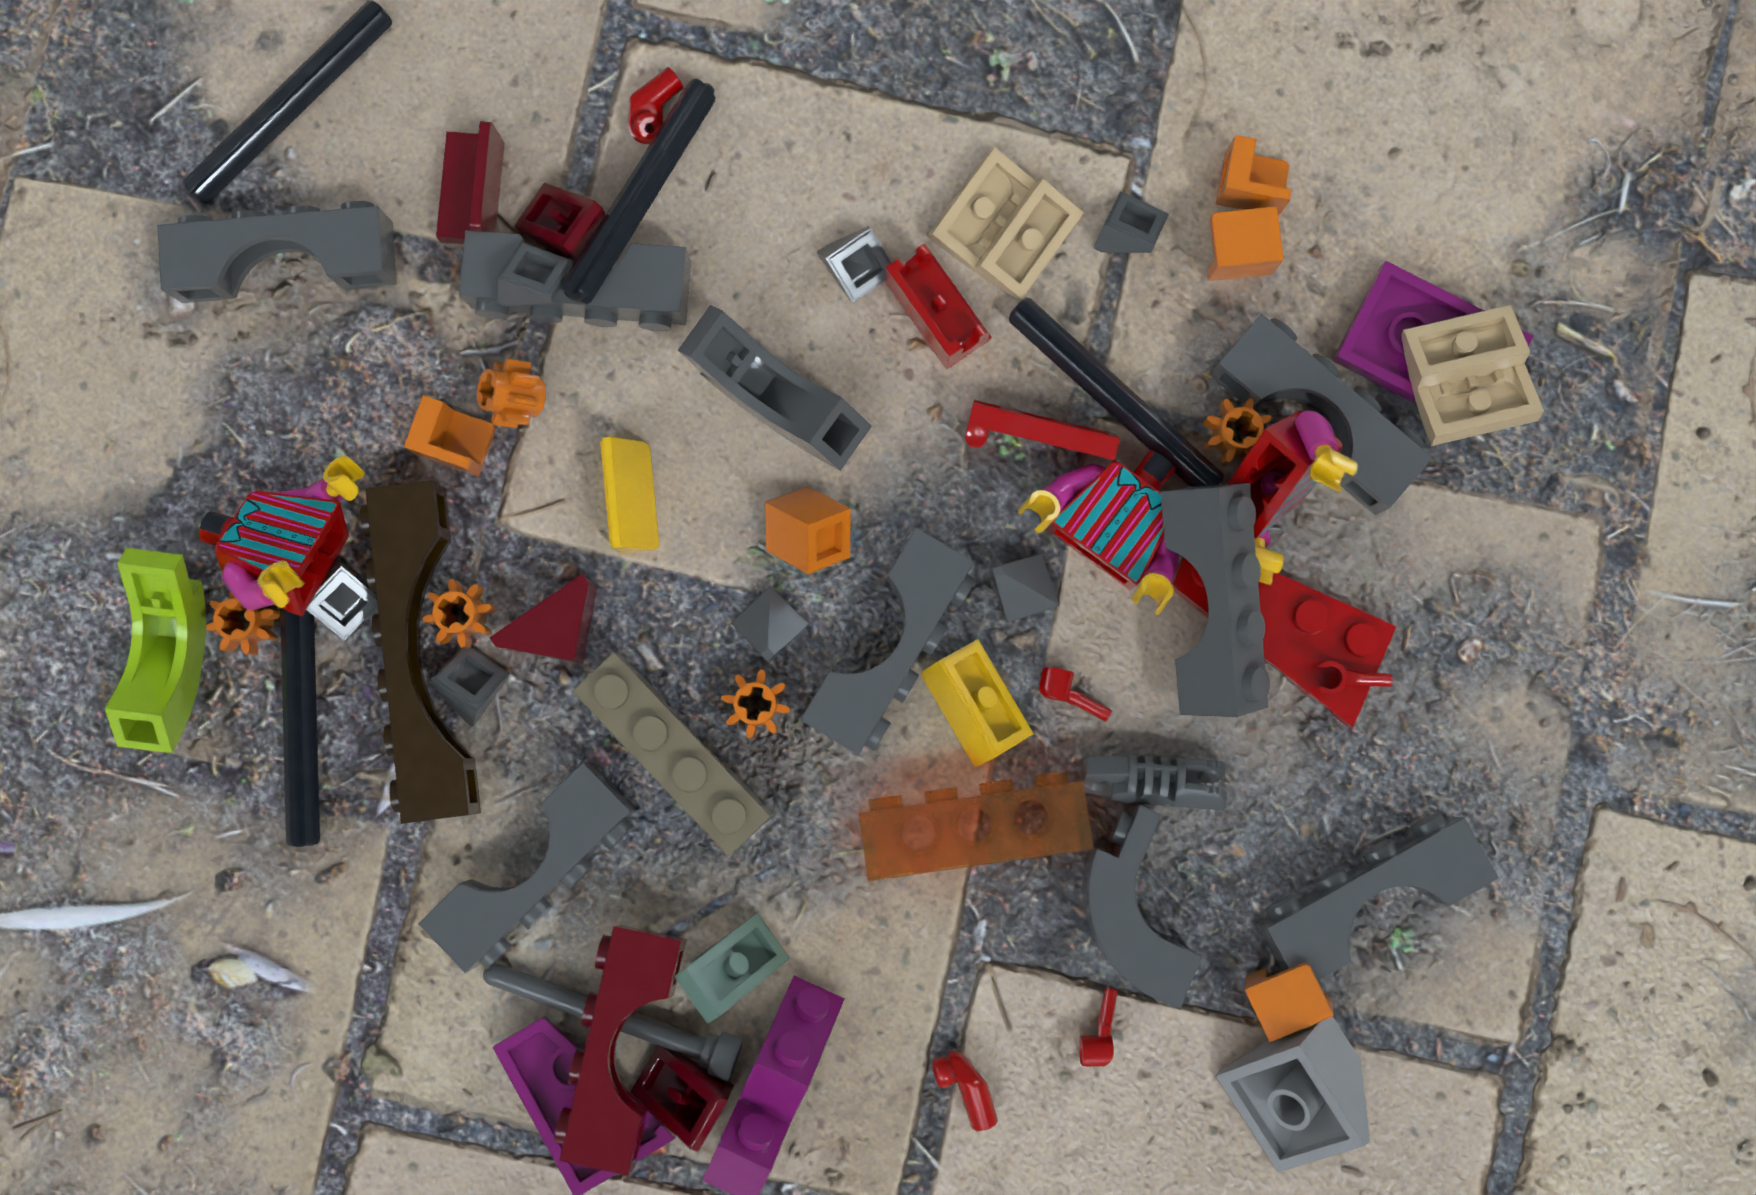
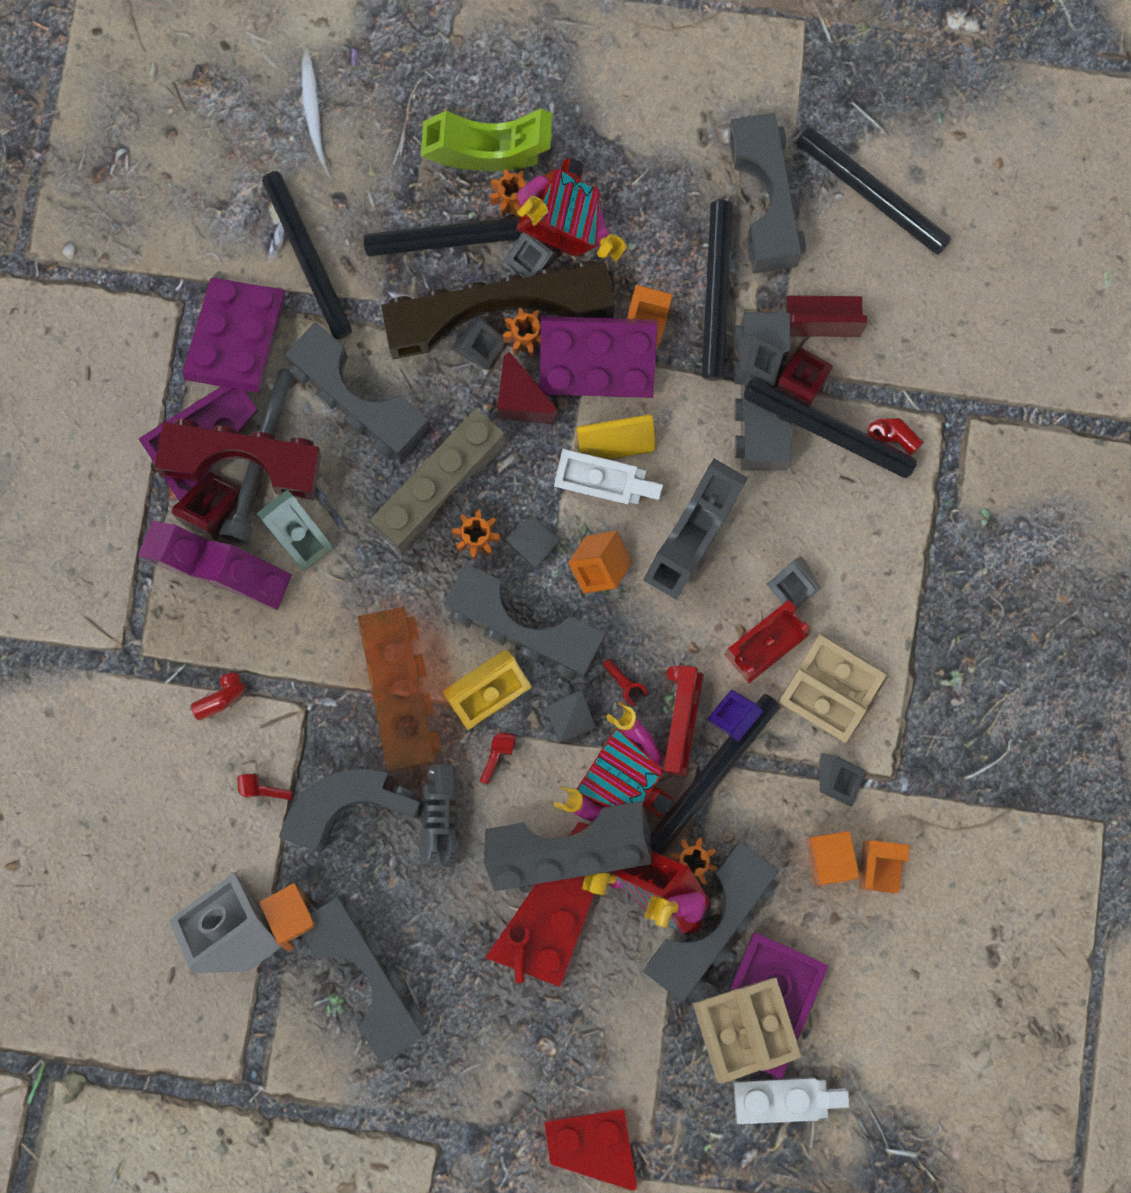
camera: 85 degrees right, 5 degrees down
orange gear [477,358,546,428] -> none
none -> magenta plate [182,277,286,393]
none -> black axle [262,171,352,339]
none -> magenta plate [540,316,657,398]
none -> red wing [544,1107,637,1191]
none -> white hinge [554,449,664,504]
none -> red hand [602,658,648,706]
none -> black axle [702,199,733,381]
none -> dark purple tile [707,689,763,742]
none -> white hinge [733,1077,849,1124]

